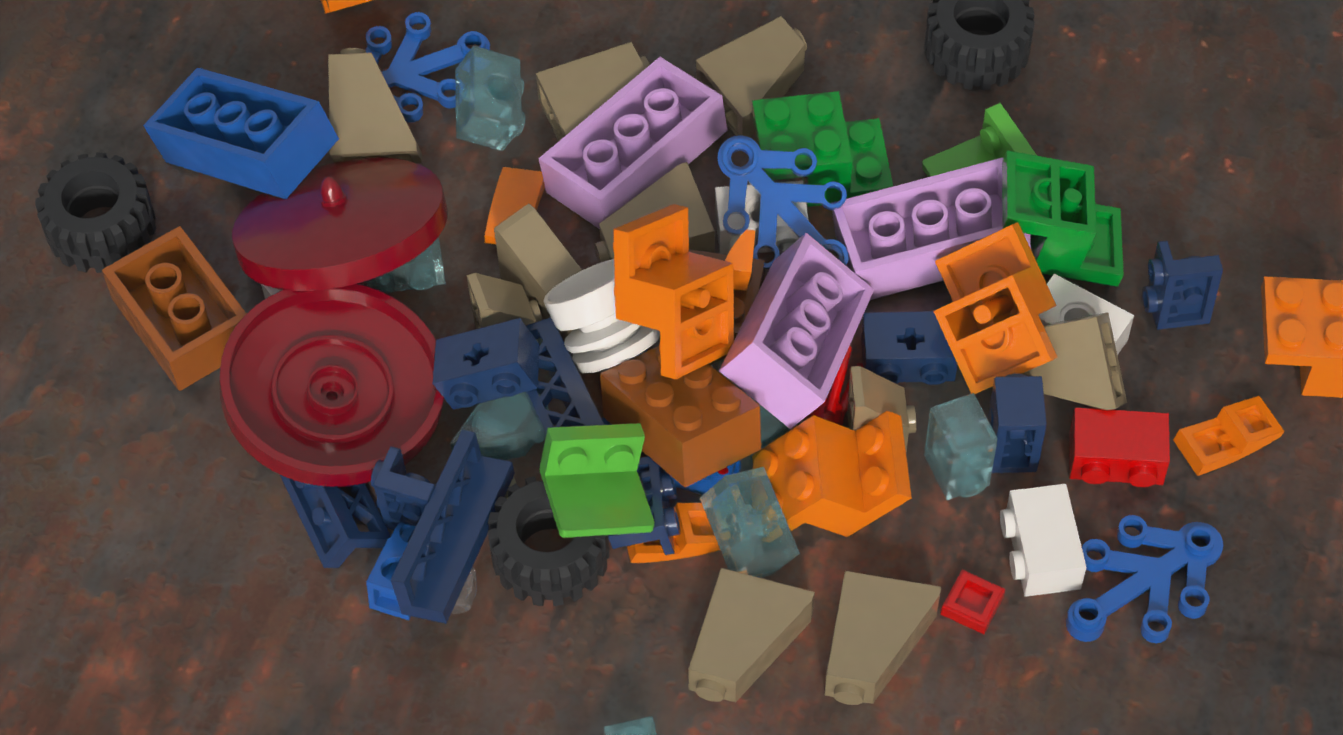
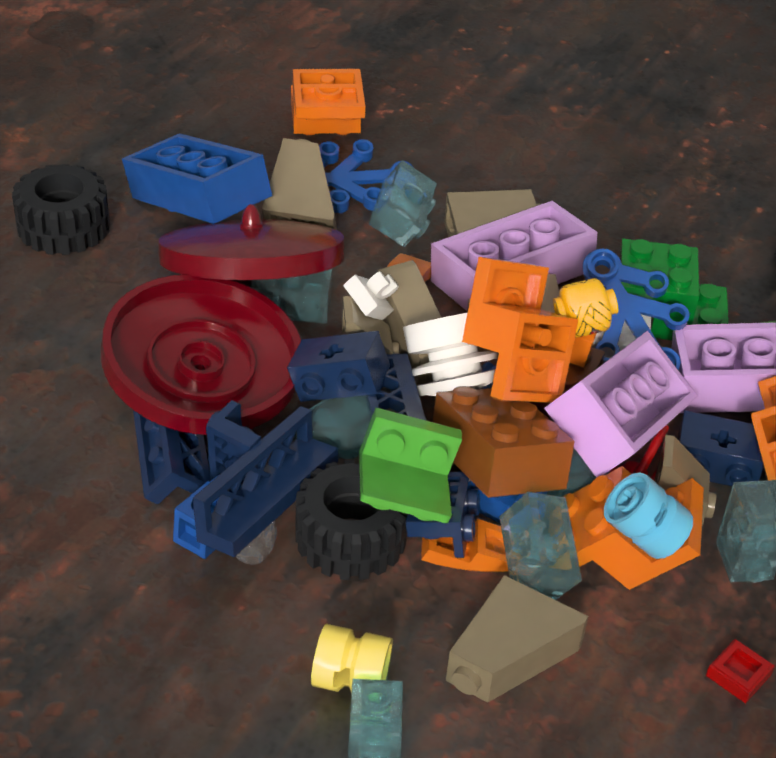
camera: 10 degrees right, 15 degrees down
dark orange brick [102,226,247,392] -> none
dark tan slope [696,16,807,138] -> none
dark tan slope [825,571,941,705] -> none
none -> light yellow wheel [311,623,393,701]
none -> white tile [343,271,399,320]
none -> yellow head [553,278,618,338]
none -> medium azure wheel [604,472,693,559]

